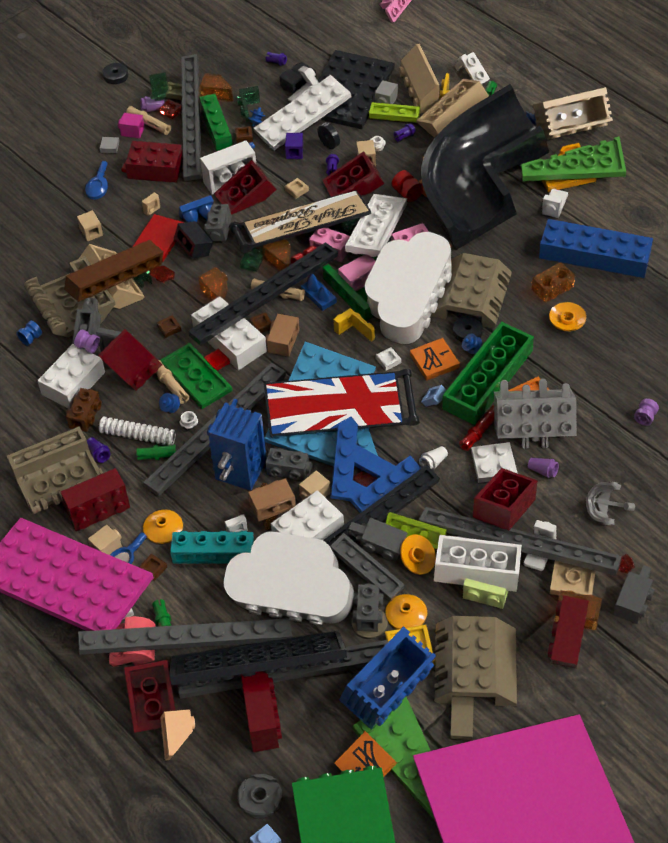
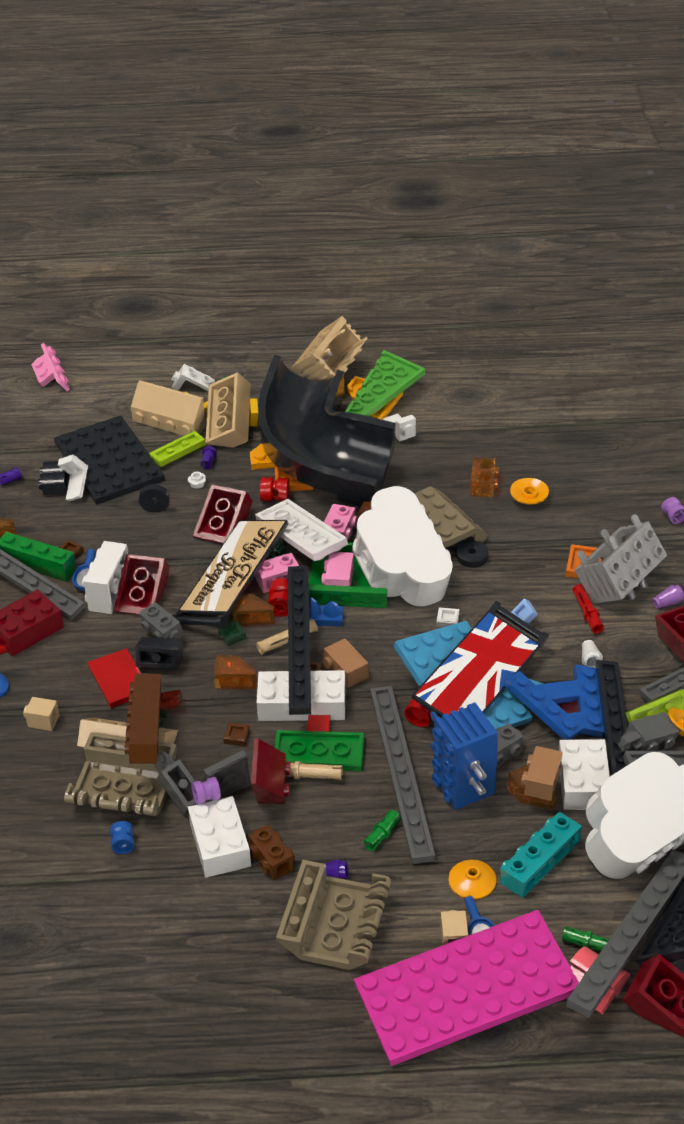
camera: 50 degrees left, 10 degrees down
dark red brick [60,468,130,531] -> none
white piece [99,416,176,445] -> none
reddish brown tile [139,554,167,581] -> none
tan tile [142,192,160,216] -> none
blue wheel [159,393,180,413] -> none
blue tile [179,195,214,222] -> none
white plate [180,411,198,429] -> none
white tile [225,514,248,532] -> none
clear green bracket [237,86,260,122] -> none
blue wheel [248,107,266,127] -> none
white plate [254,75,351,151] -> none
dark purple brick [285,133,303,159] -> none
tan tile [285,178,309,199] -> none
tan brick [299,471,331,500] -> none
dark purple pin [326,154,339,175] -> none
yellow bracket [334,308,375,342] -> none
tan brick [356,140,376,166] -> none
light grey brick [375,80,398,104] -> none
orange tile [410,338,460,381] -> none
green brick [442,322,534,425] -> none
blue wheel [462,333,482,354] -> none
white plate [471,442,517,483] -> none
blue brick [539,219,653,278] -> none

